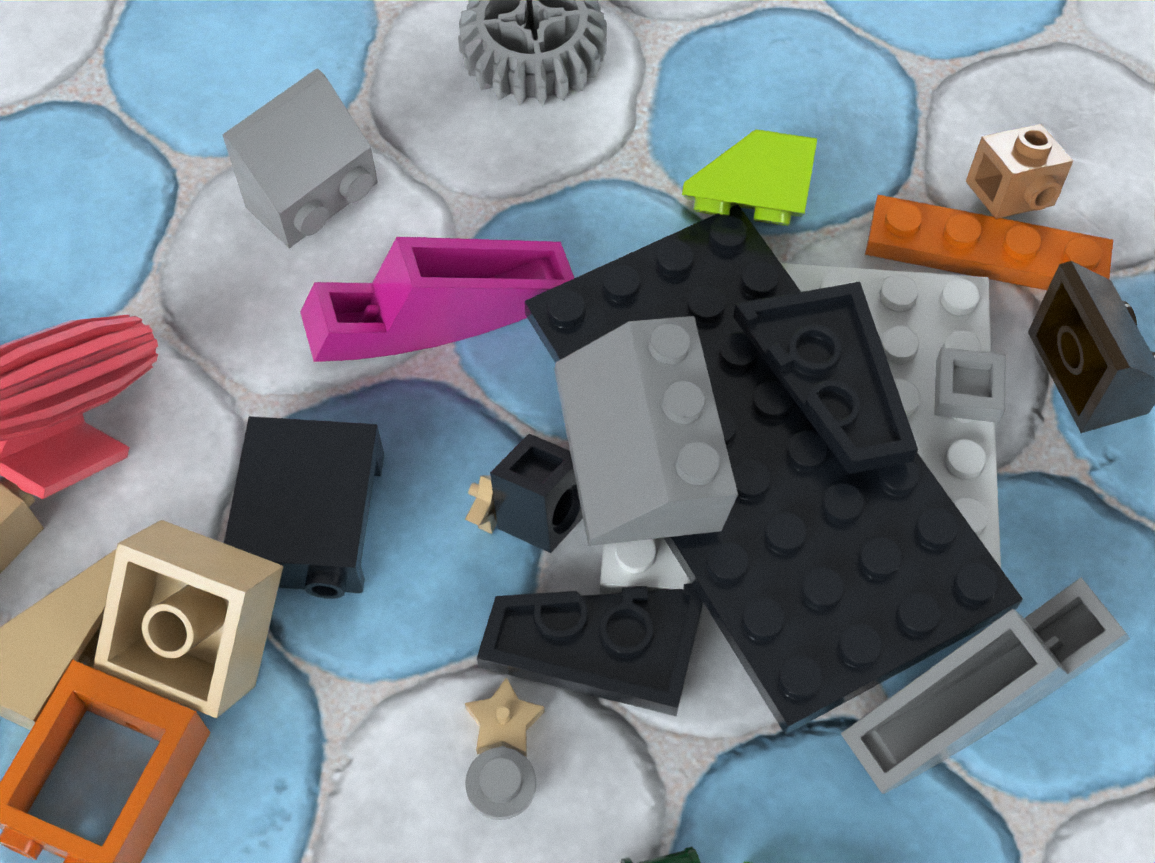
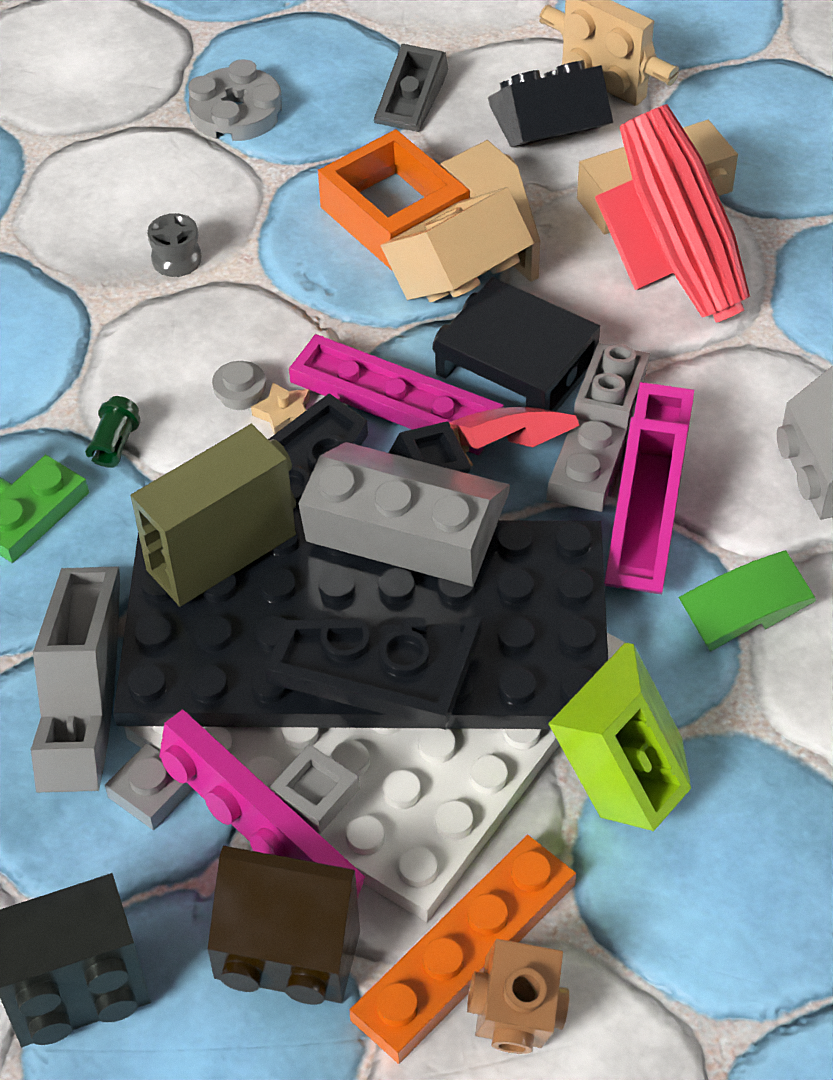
camera: 120 degrees right, 10 degrees down
none -> light grey plate [105,743,193,830]
none -> olive brick [130,423,296,607]
none -> dark pink plate [159,709,365,899]
none -> dark pink plate [289,334,504,455]
none -> coral slope [449,407,579,449]
none -> light grey slope [546,343,650,512]
none -> bright green slope [678,550,816,652]

